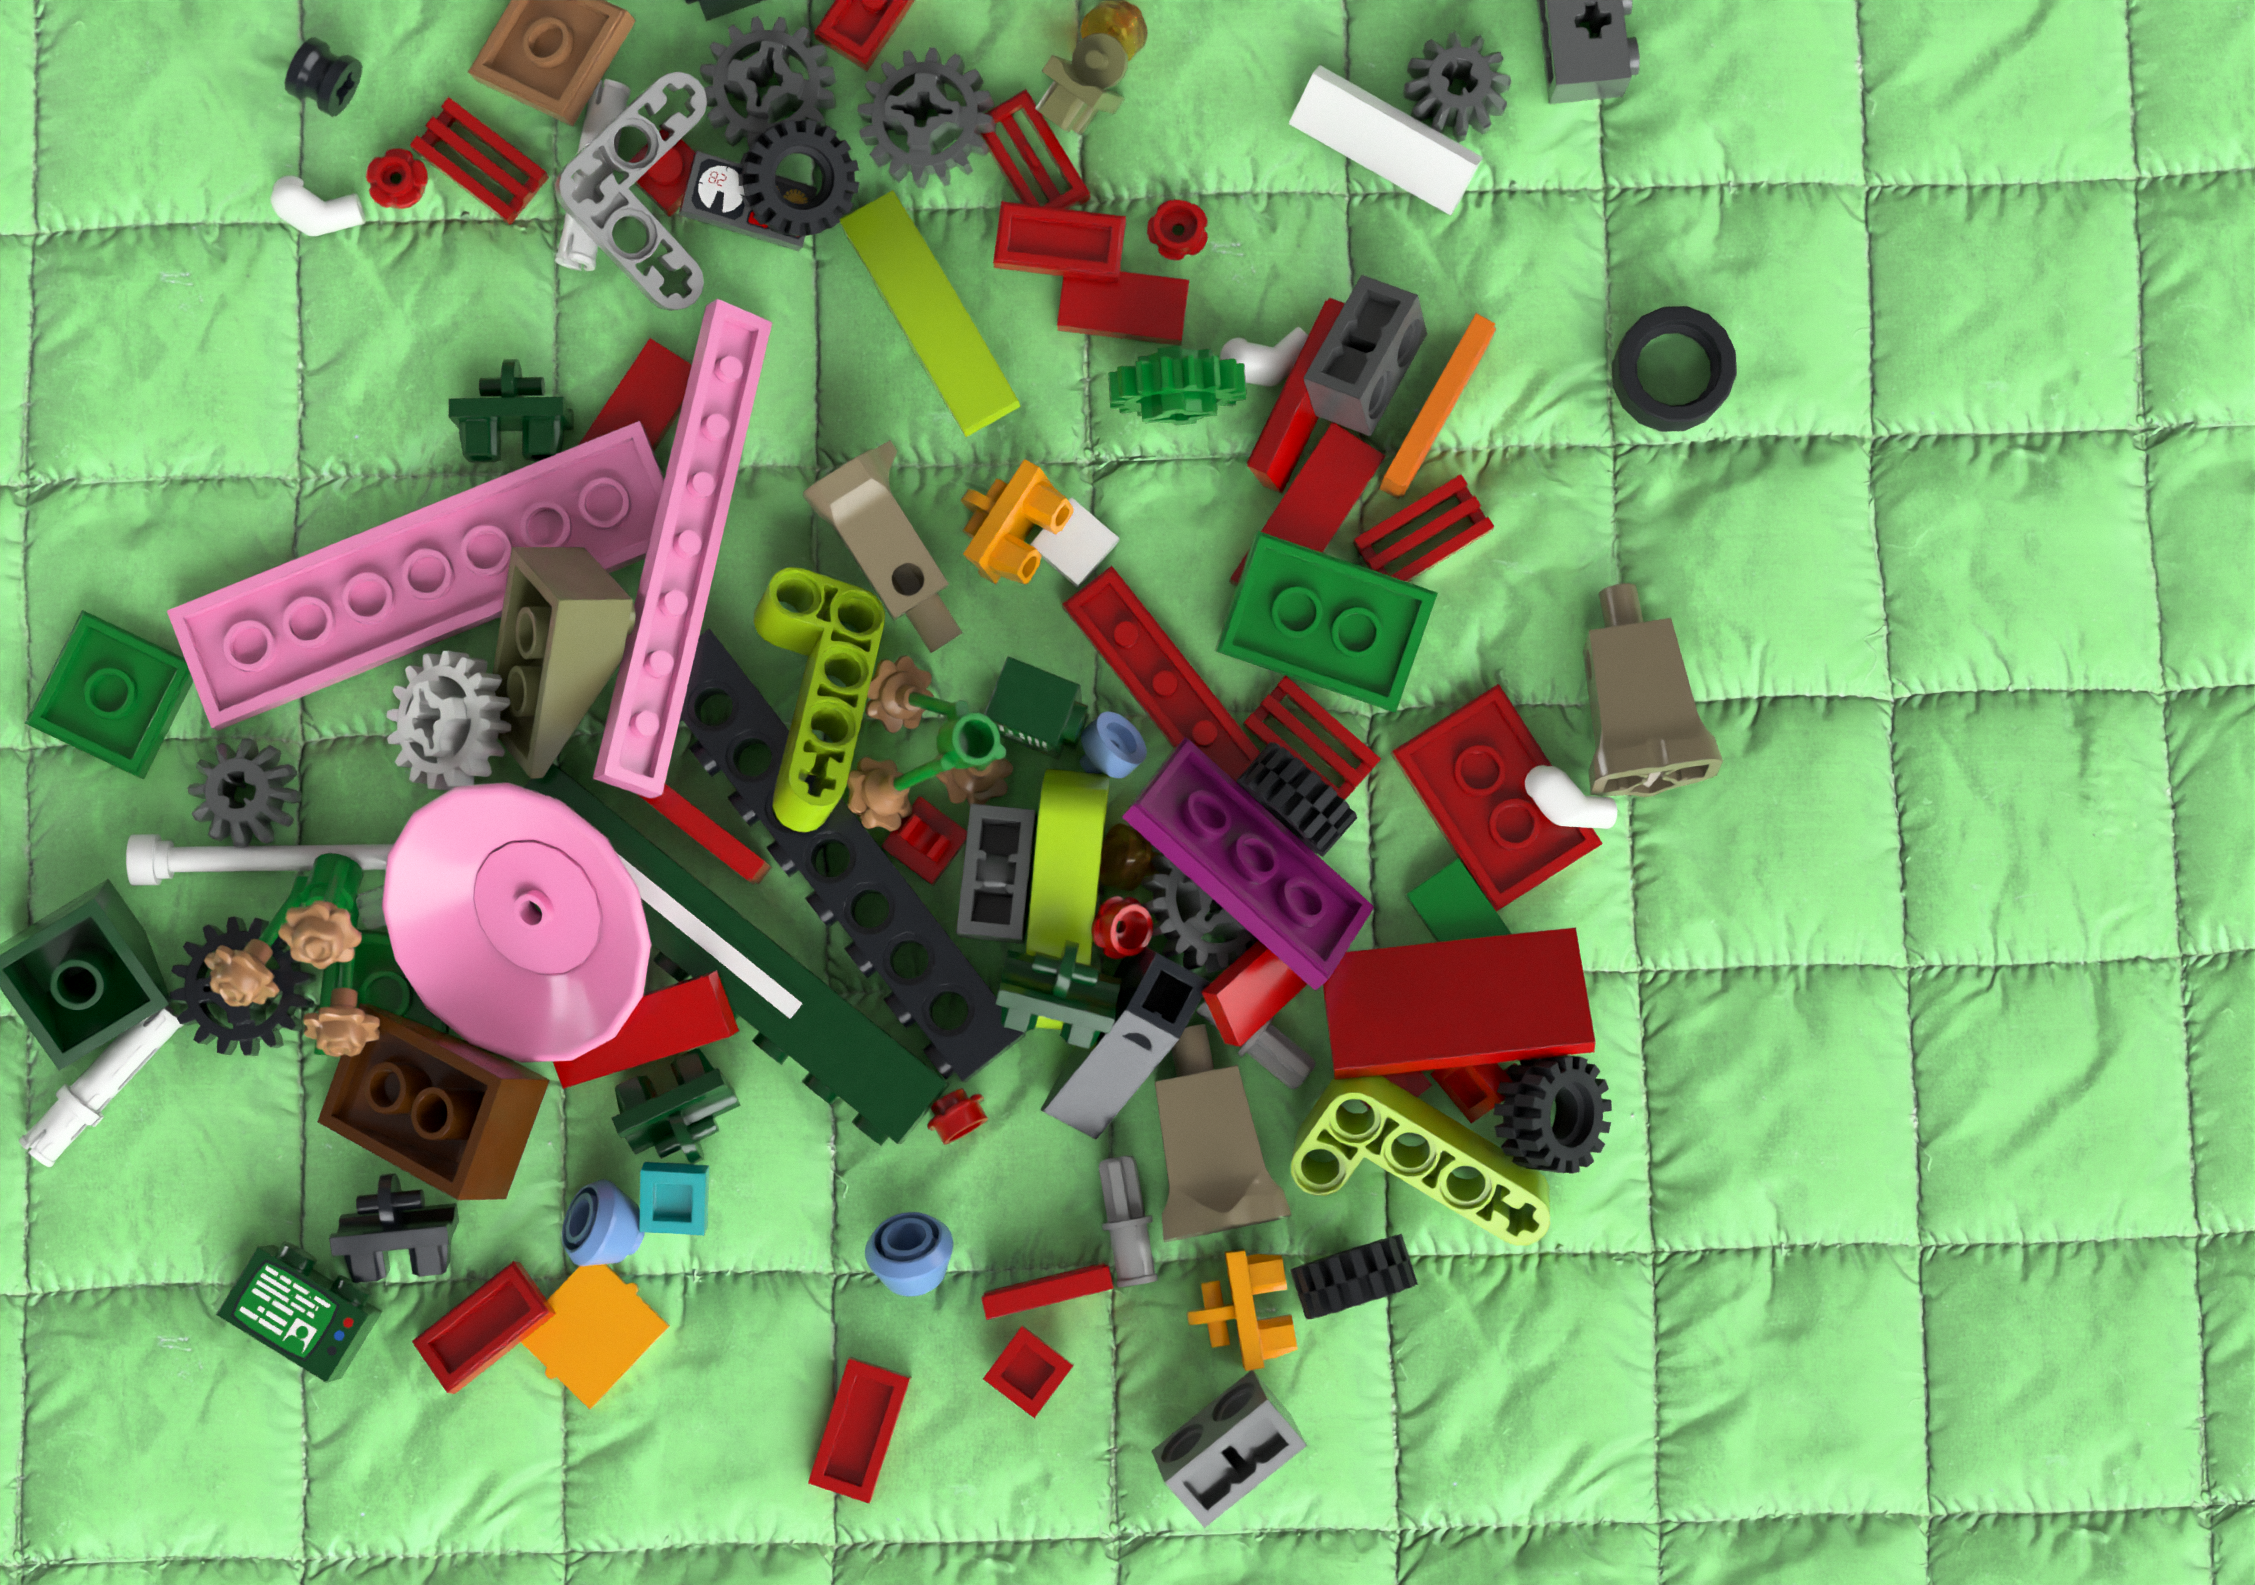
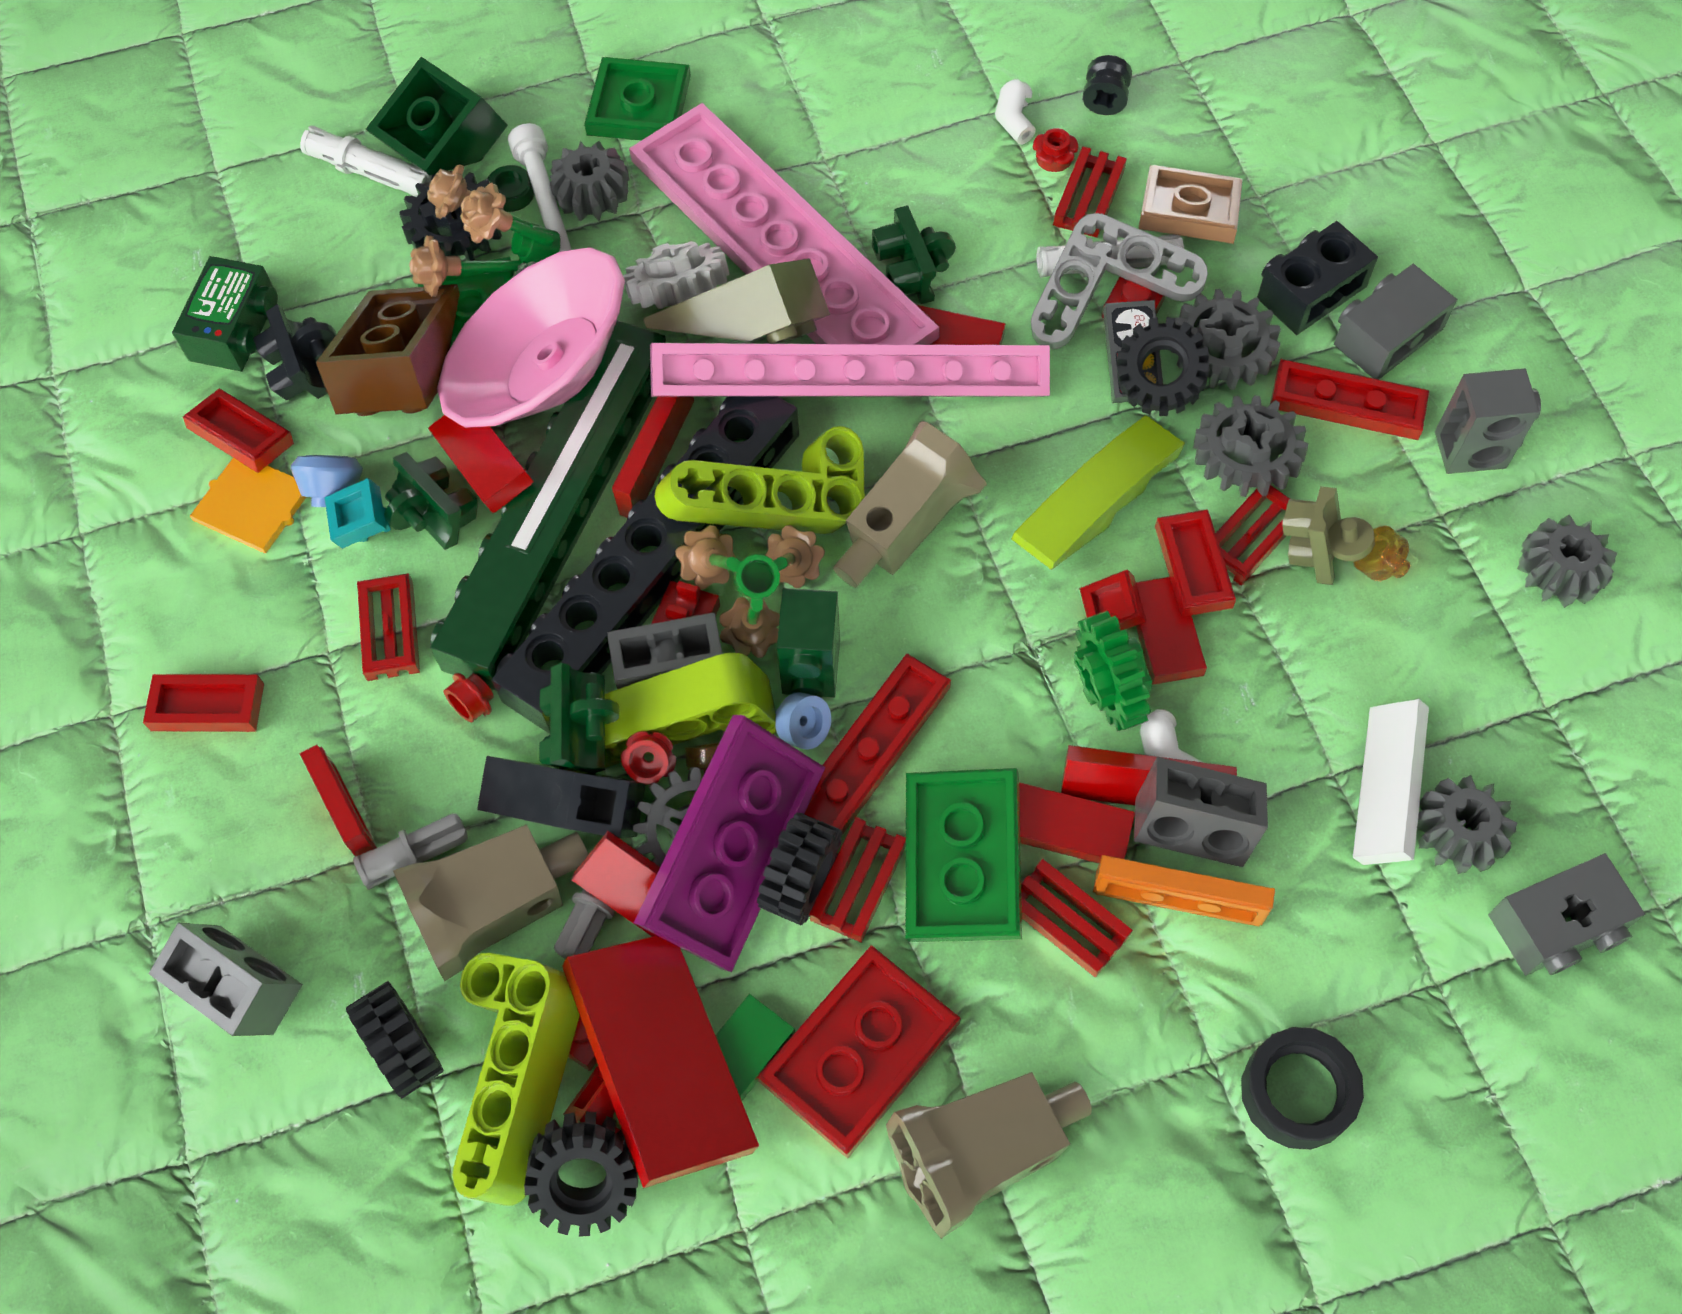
camera: 75 degrees right, 20 degrees down
medium blue cone [865,1212,953,1296] -> none
light orange hips [961,459,1074,584] -> none
red plate [983,1325,1074,1419] -> none
white tile [1030,497,1119,588] -> none
red plate [1147,199,1208,261] -> none
light orange hips [1186,1249,1297,1371] -> none
white arm [1525,765,1618,829] -> none
none -> red tile [357,573,420,681]
none -> dark green tile [487,165,534,212]
none -> red tile [1079,569,1146,631]

